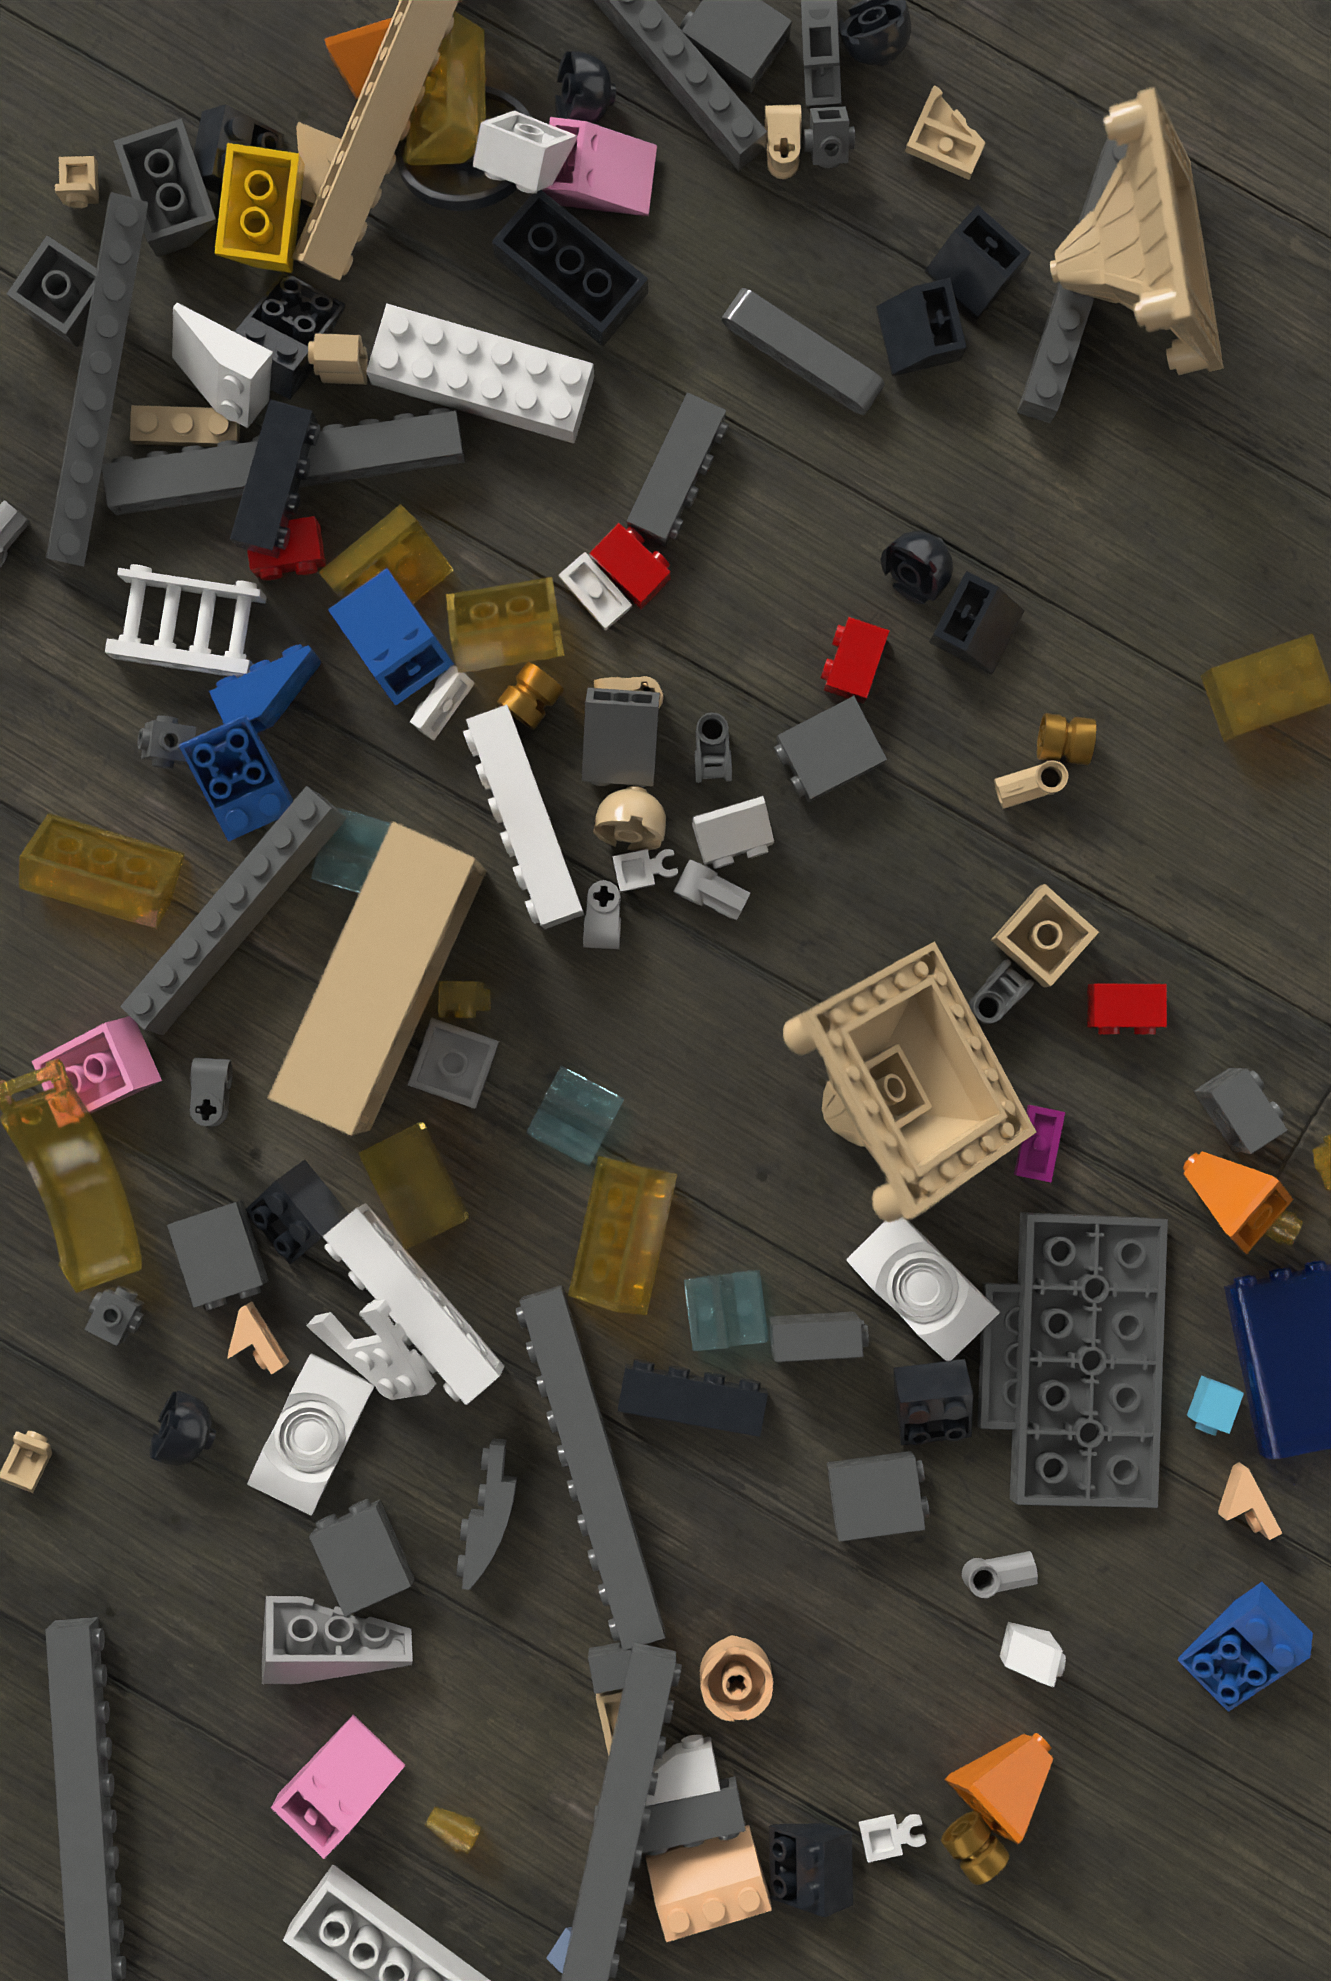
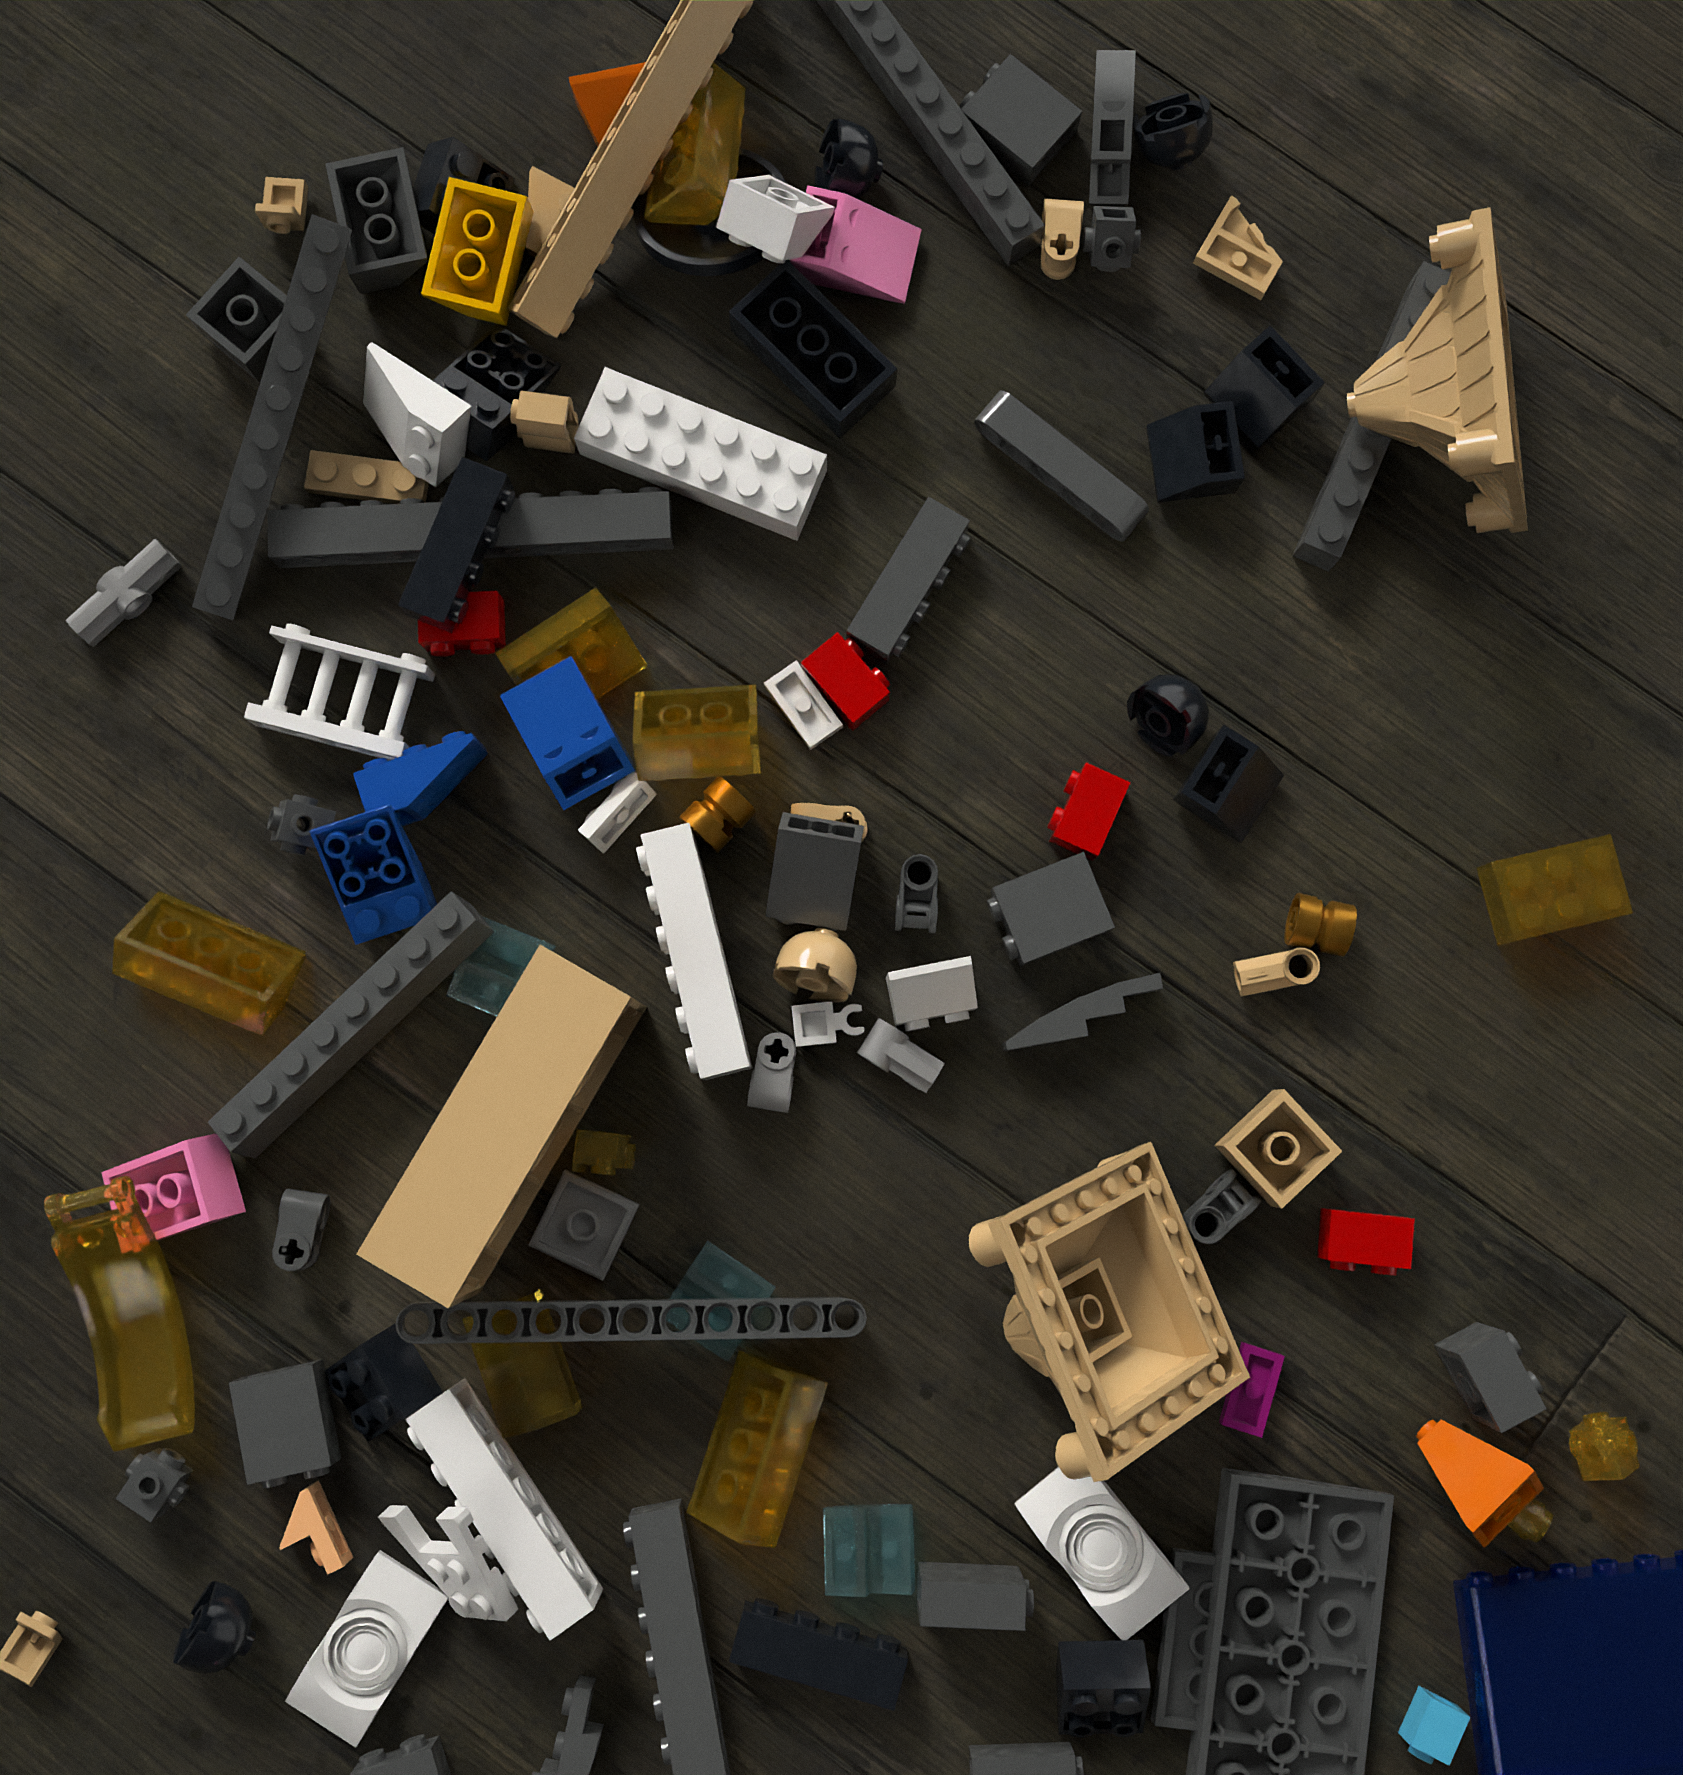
camera: 10 degrees right, 5 degrees down
none -> dark grey beam [395,1297,867,1344]
none -> dark grey slope [1002,973,1163,1051]

